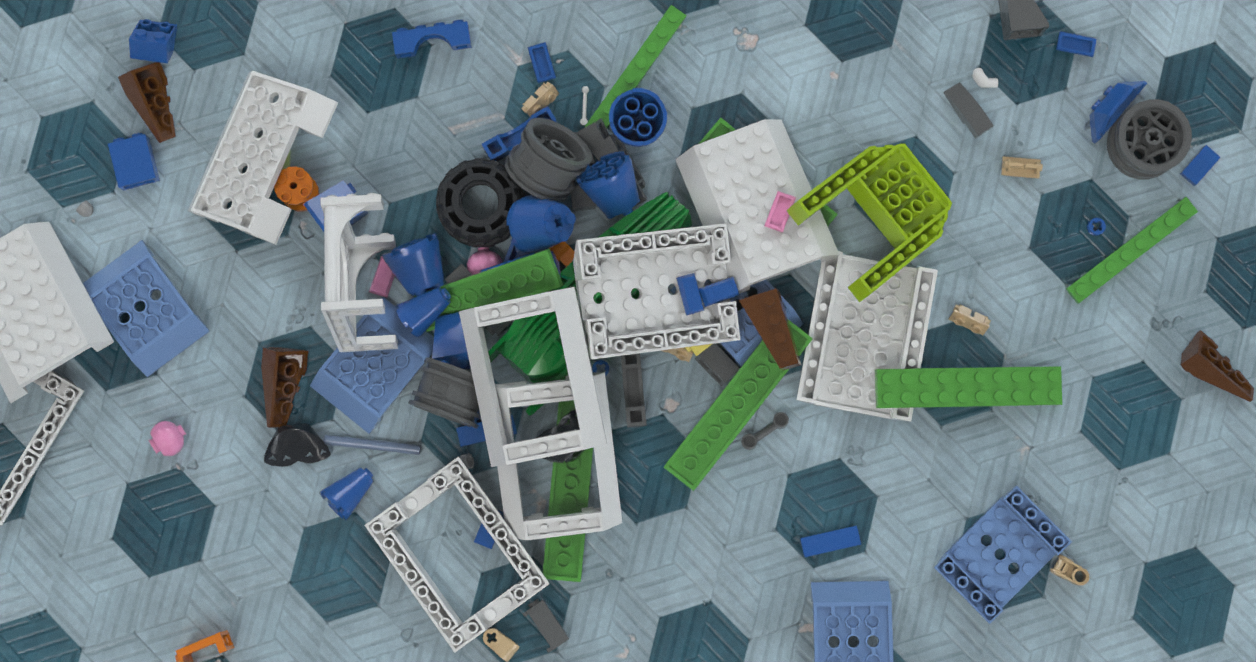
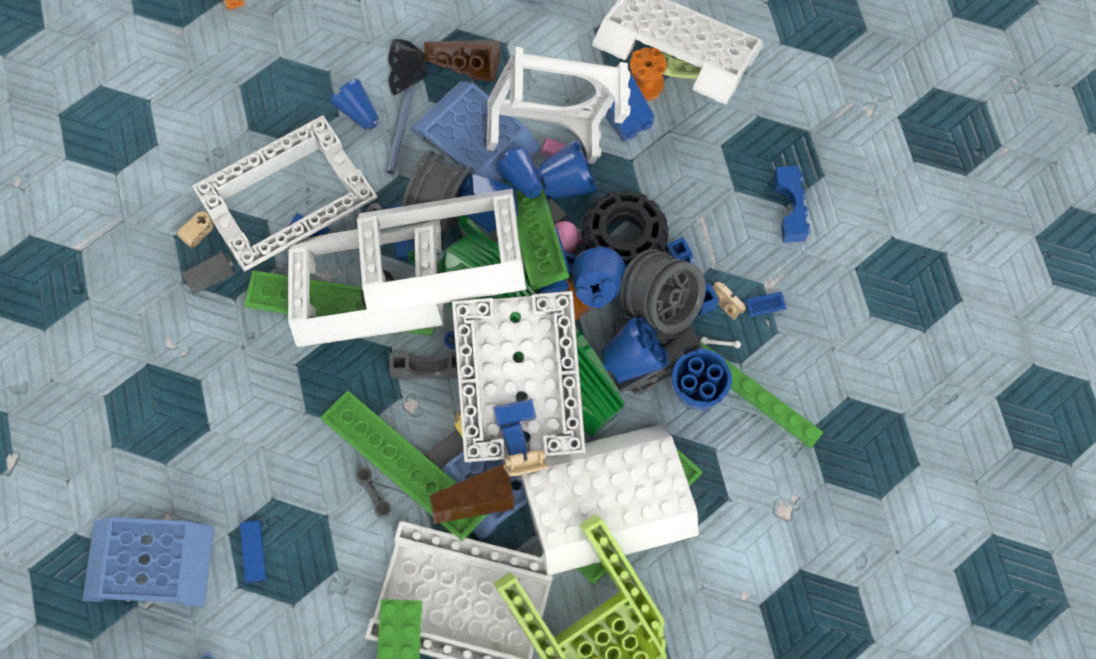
camera: 95 degrees right, 15 degrees down
bright pink tile [764,191,796,233] -> none
none -> tan hinge [503,450,548,476]

